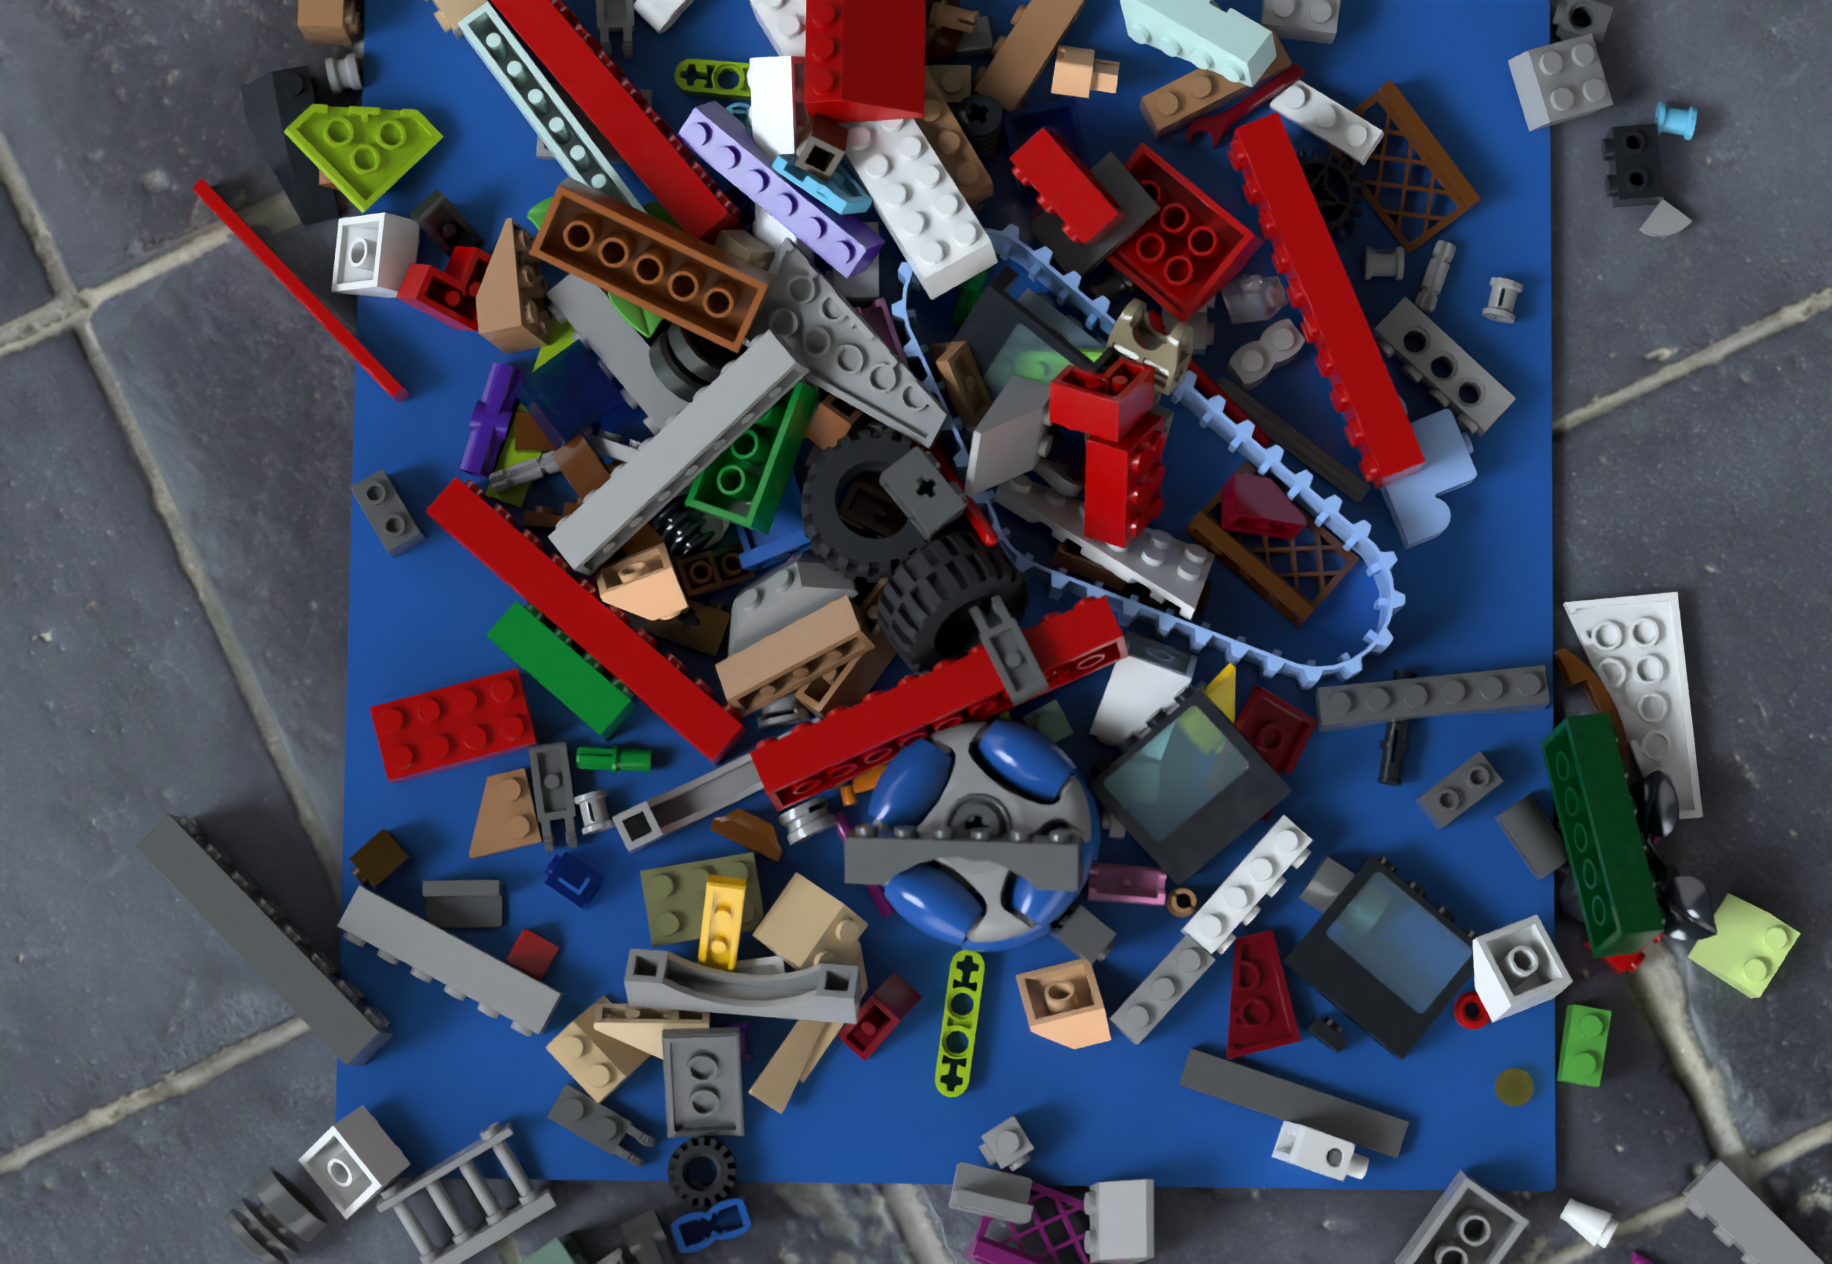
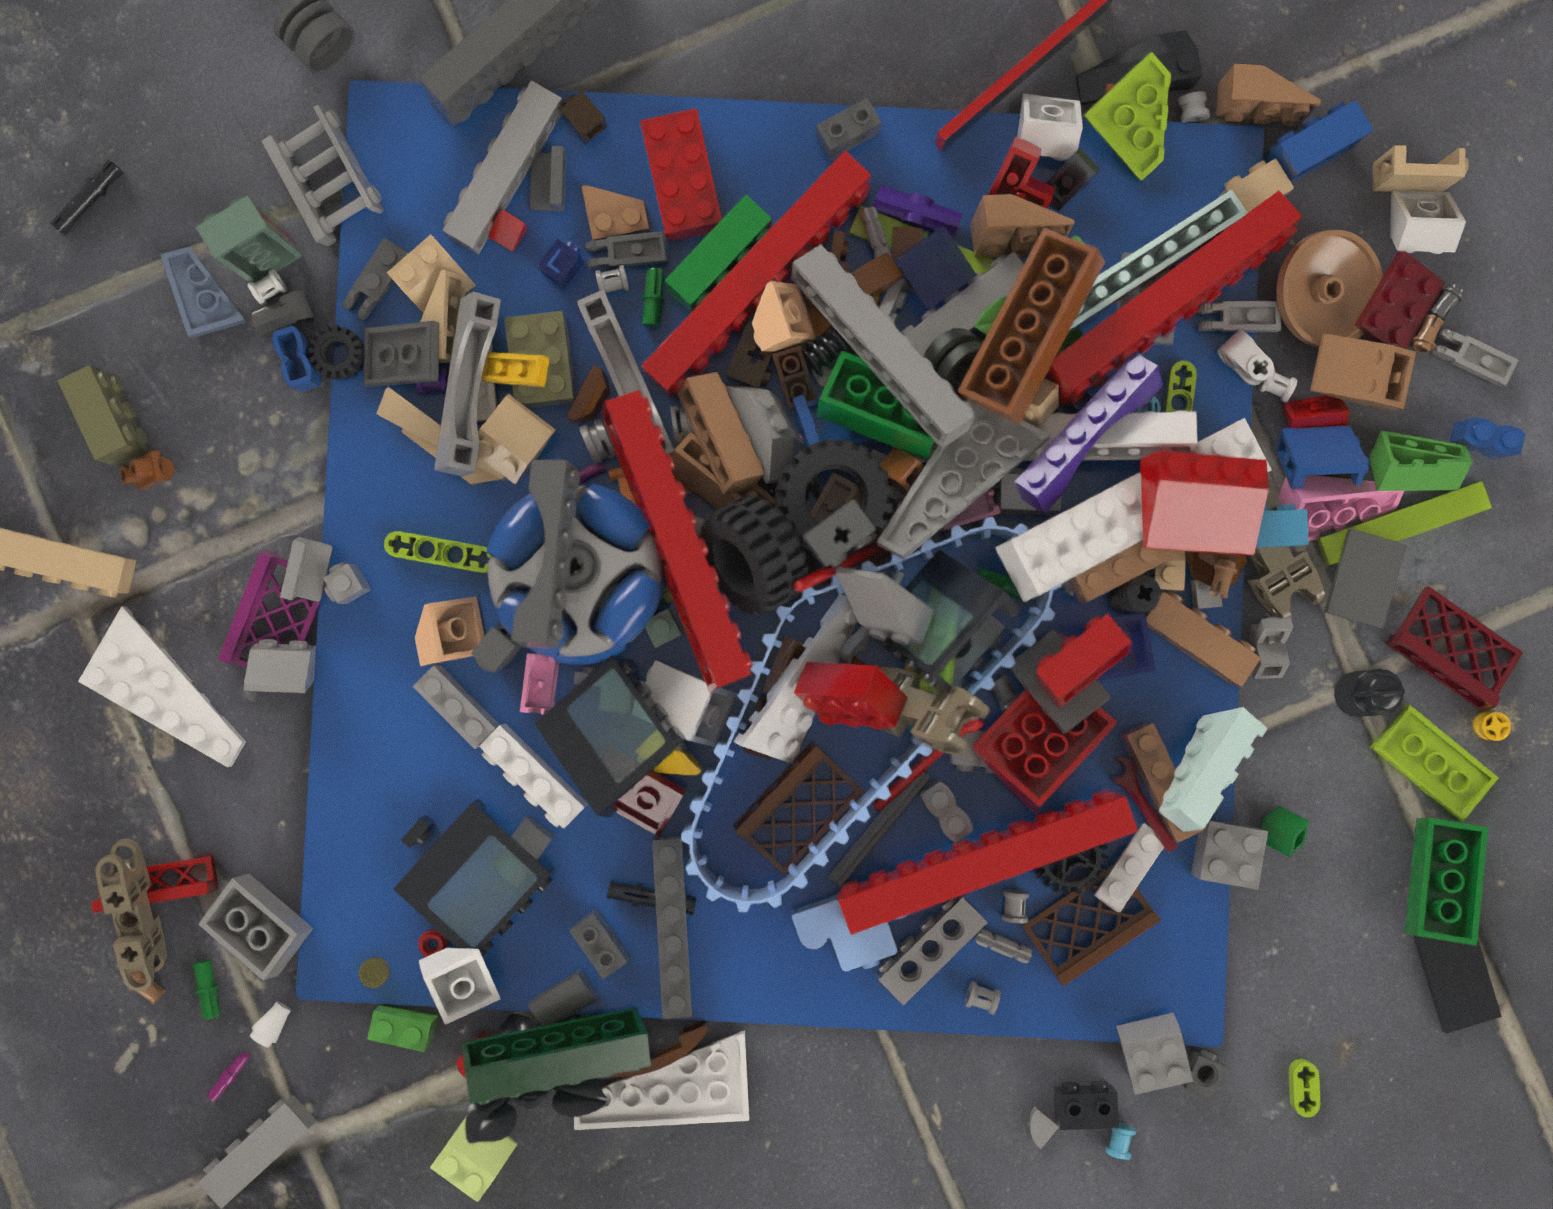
camera: 90 degrees right, 5 degrees up
white slope [298,1105,410,1219] -> none
medium azure wing [772,153,873,214] -> none
dark brown brick [794,113,849,181] -> none
dark red slope [837,971,923,1062] -> none
medium nougat panel [928,341,992,426] -> none
dark grey hinge [969,595,1049,706] -> none
red brick [1049,357,1155,443] -> none
light nougat piece [1051,45,1120,98] -> none
medium nougat pin [1166,887,1197,918] -> none
dark grey tile [1178,1048,1409,1158] -> none
clear brick [1220,273,1288,324] -> none
dark red slope [1221,471,1306,540] -> none
dark red wing [1226,930,1301,1060] -> none
white torso [1272,1121,1369,1181] -> none

